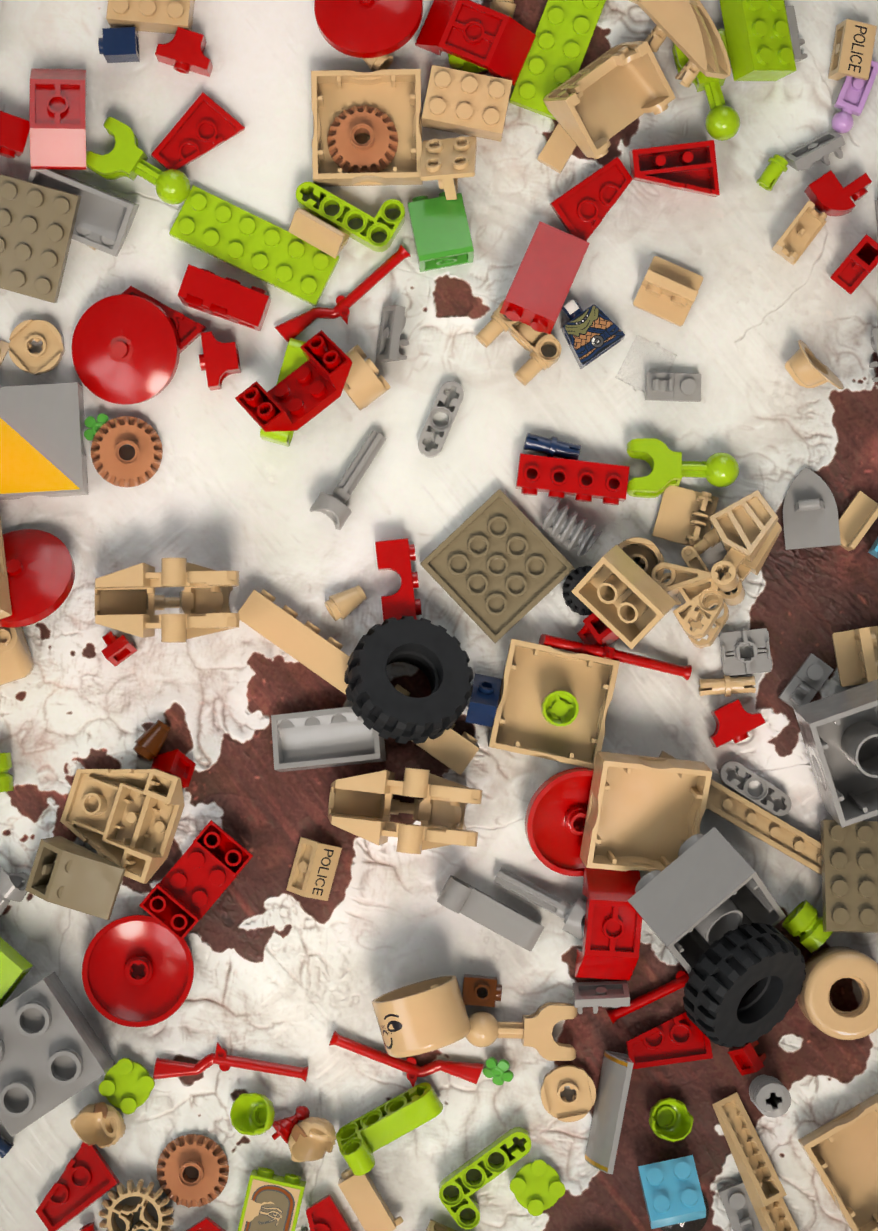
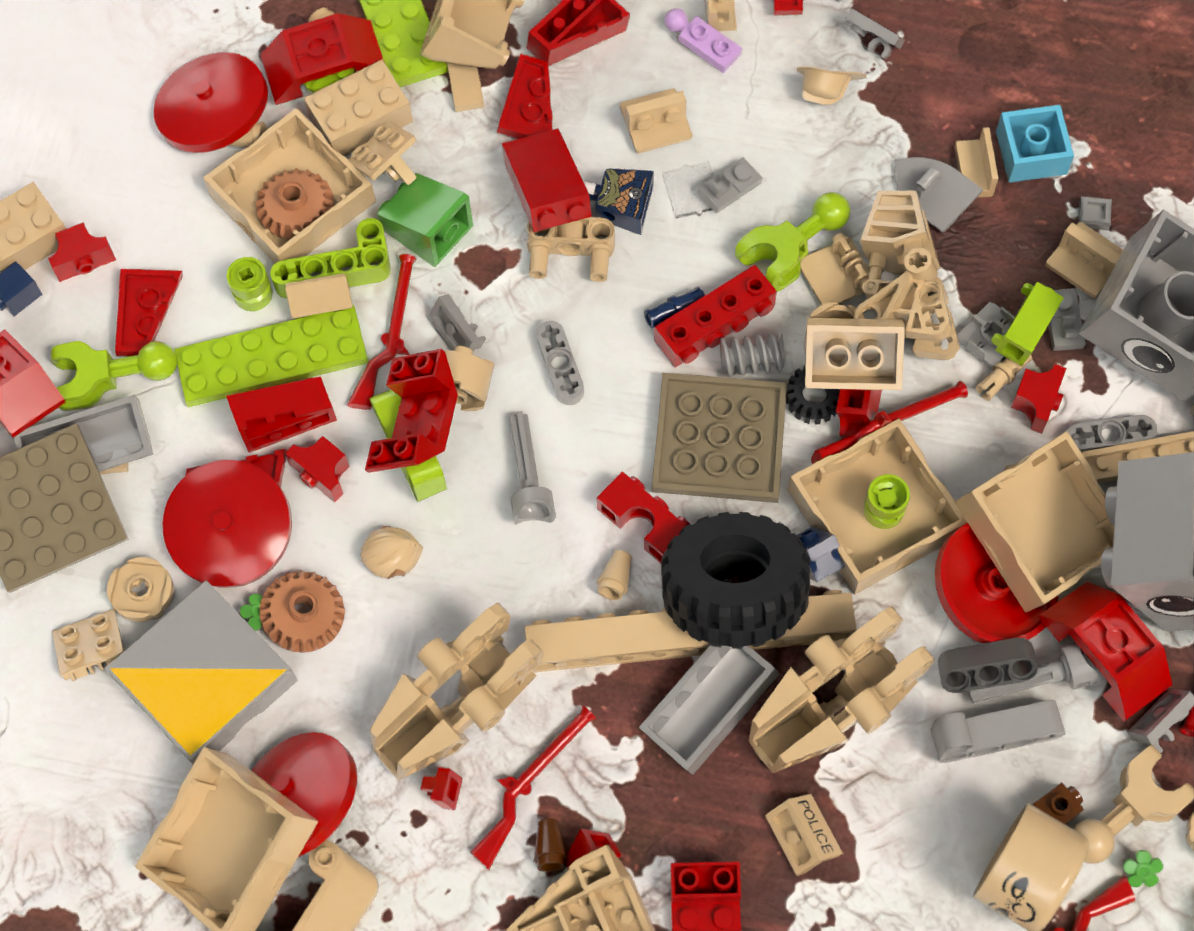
camera: 40 degrees left, 20 degrees down
none -> lime wheel [226,257,273,311]
none -> tan hair [360,526,423,579]
none -> red piece [470,705,596,870]
none -> lavender plate [665,8,742,74]
none -> dark grey beam [938,638,1038,693]
none -> lime brick [991,282,1064,366]

